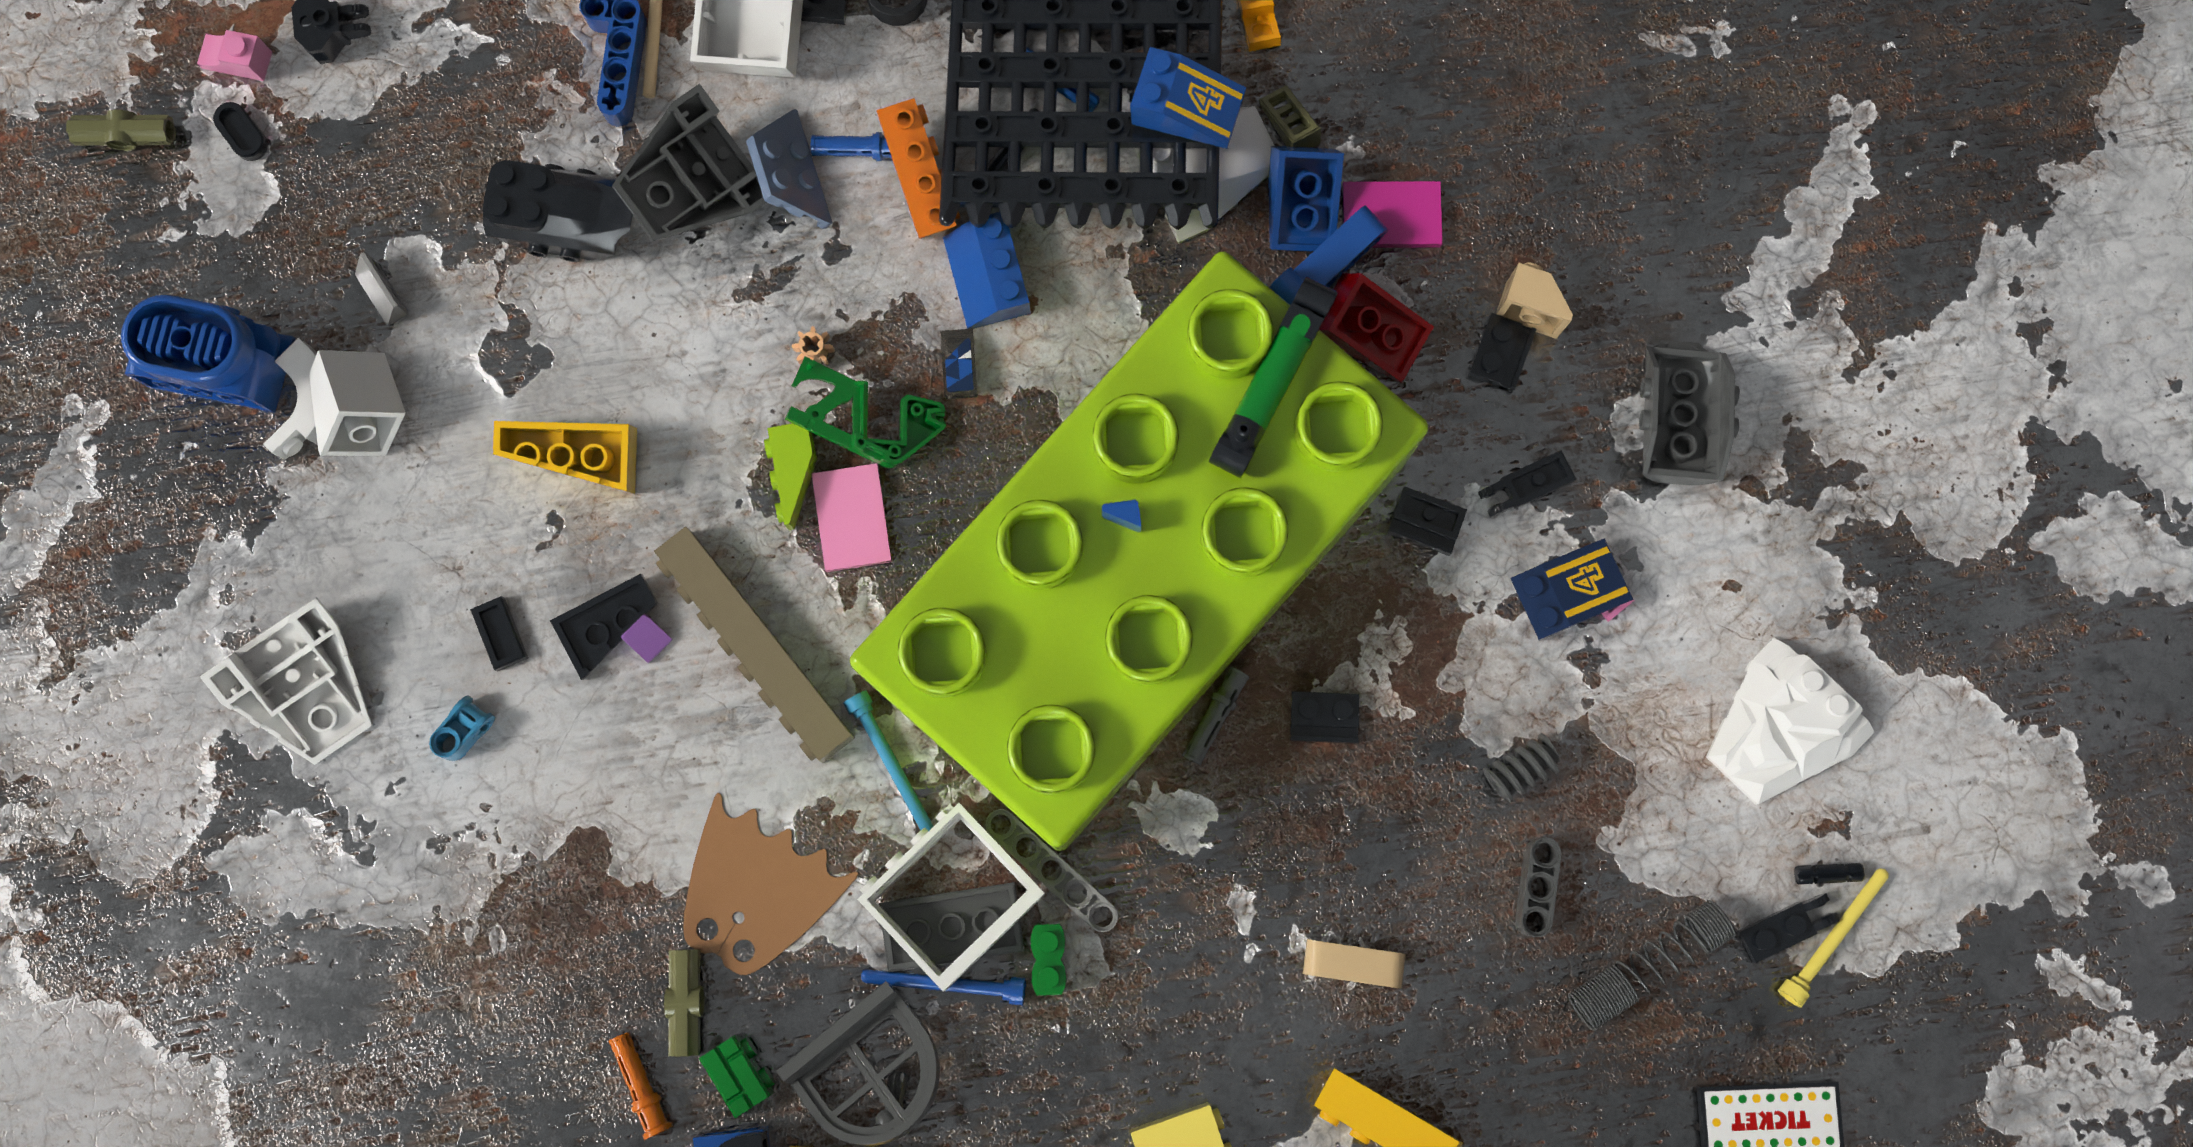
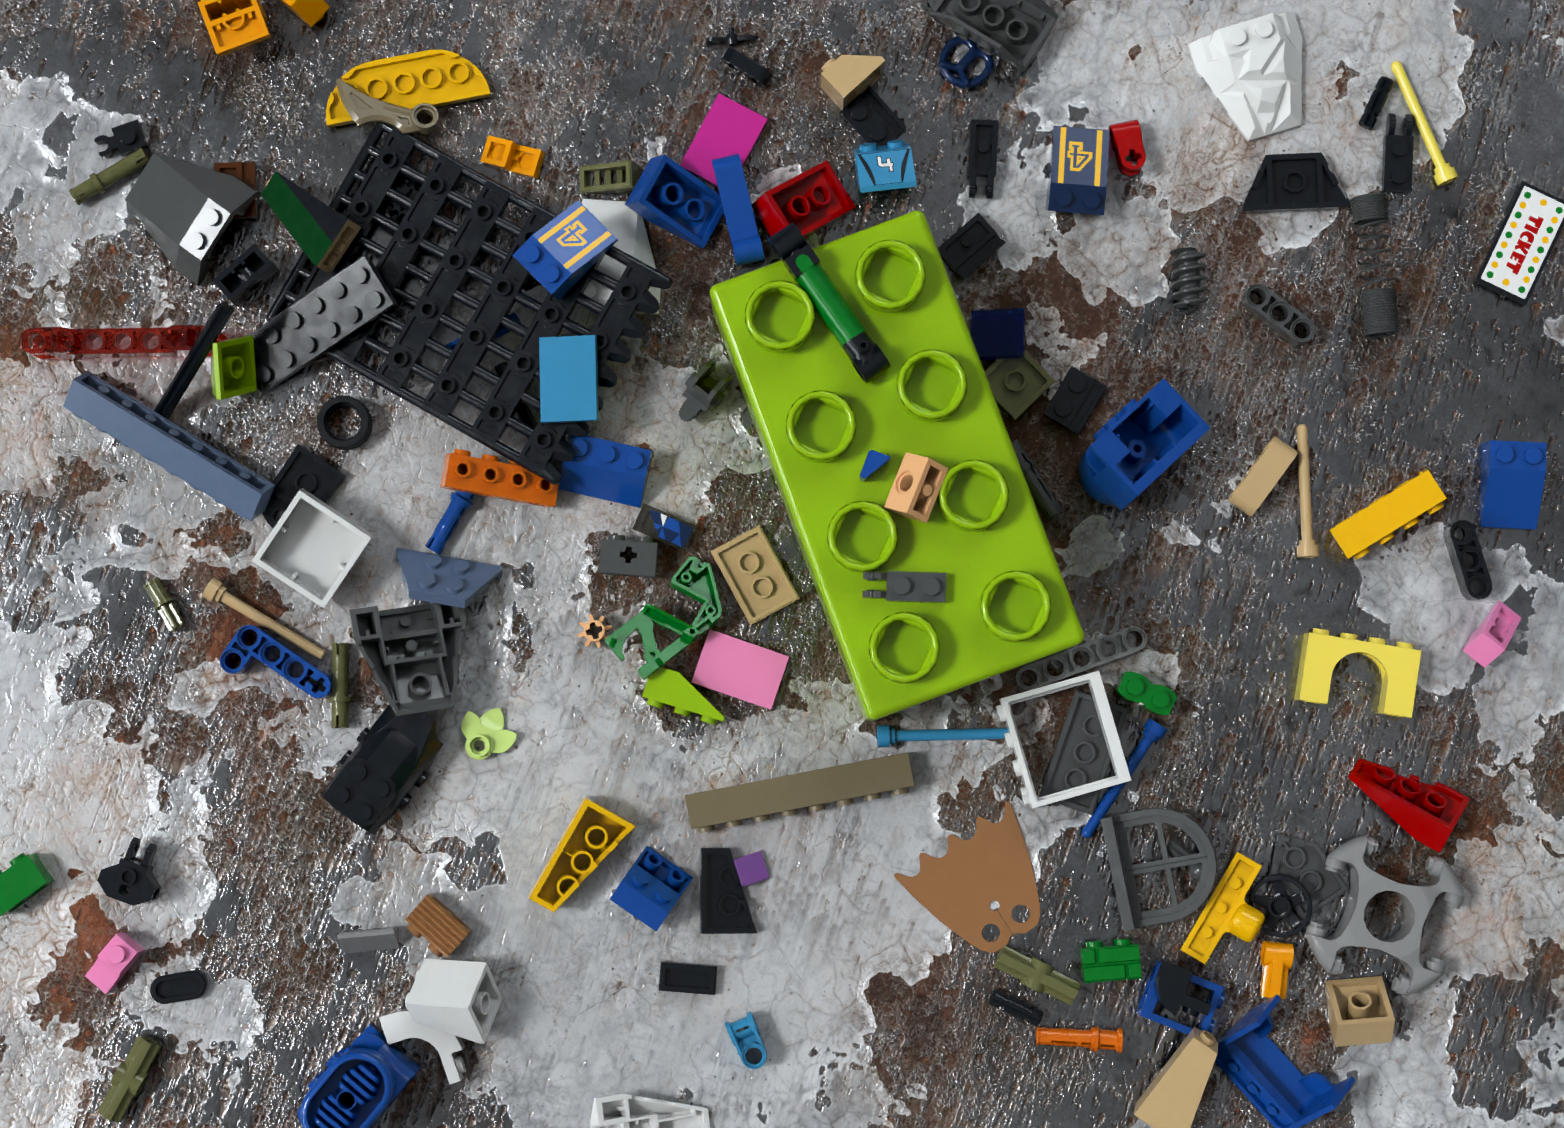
camera: 60 degrees left, 5 degrees up
none -> olive pin [329,643,351,728]
none -> medium nougat brick [405,893,473,958]
none -> yellowish green plate [461,708,517,760]
none -> dark azure tile [539,335,599,423]
none -> dark grey brick [599,534,659,578]
none -> blue slope [610,846,693,931]
none -> dark grey hinge [678,360,734,422]
none -> black piece [706,27,759,46]
none -> tan tile [710,525,800,626]
none -> black beam [721,48,773,88]
none -> dark azure slope [854,140,917,193]
none -> dark grey hinge [862,571,946,603]
none -> light nougat brick [884,452,949,523]
none -> dark blue piece [939,36,994,89]
none -> clear blue piece [971,308,1025,360]
none -> olive plate [985,341,1055,421]
none -> black axle [988,989,1043,1026]
none -> blue brick [1079,378,1210,511]
none -> red piece [1109,119,1146,177]
none -> black wing [1241,152,1350,213]
none -> tan piece [1296,424,1320,558]

